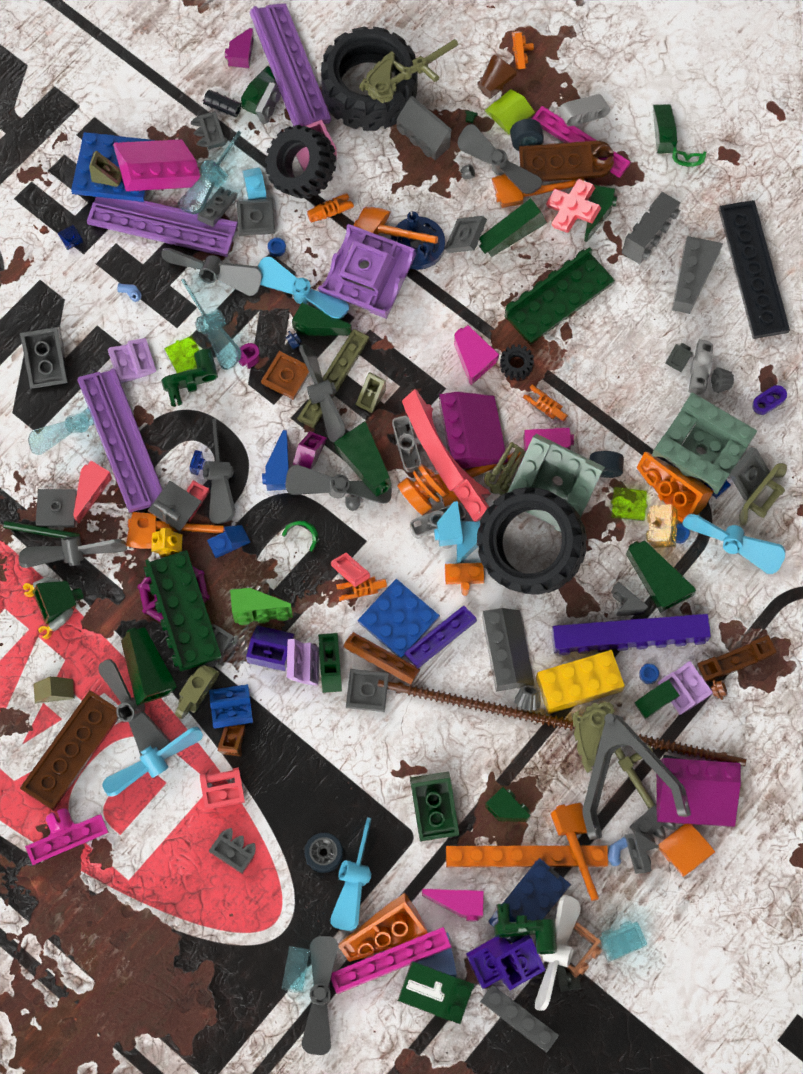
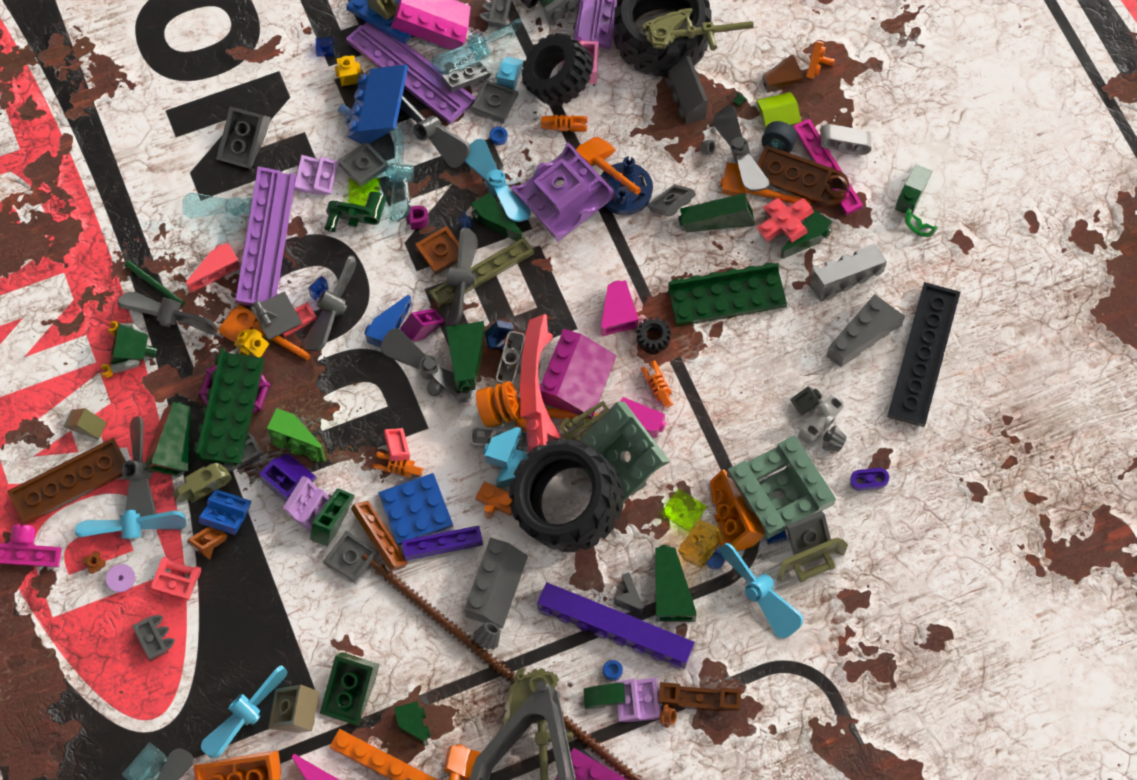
camera: 30 degrees right, 5 degrees down
dark grey plate [36,489,77,528] -> none
blue slope [207,525,250,558] -> none
green helmet [281,521,318,552] -> none
wheel [305,833,343,873] -> none
olive slope [356,372,386,413] -> none
yellow brick [536,650,625,714] -> none
black wheel [590,451,624,478] -> none
none -> dark orange plate [82,551,106,574]
none -> lavender piece [106,564,136,592]
none -> dark tan slope [268,685,319,733]
none -> yellow brick [334,56,361,86]
none -> dark grey plate [337,142,389,187]
none -> blue slope [347,65,408,144]
none -> dark blue bracket [485,320,514,351]

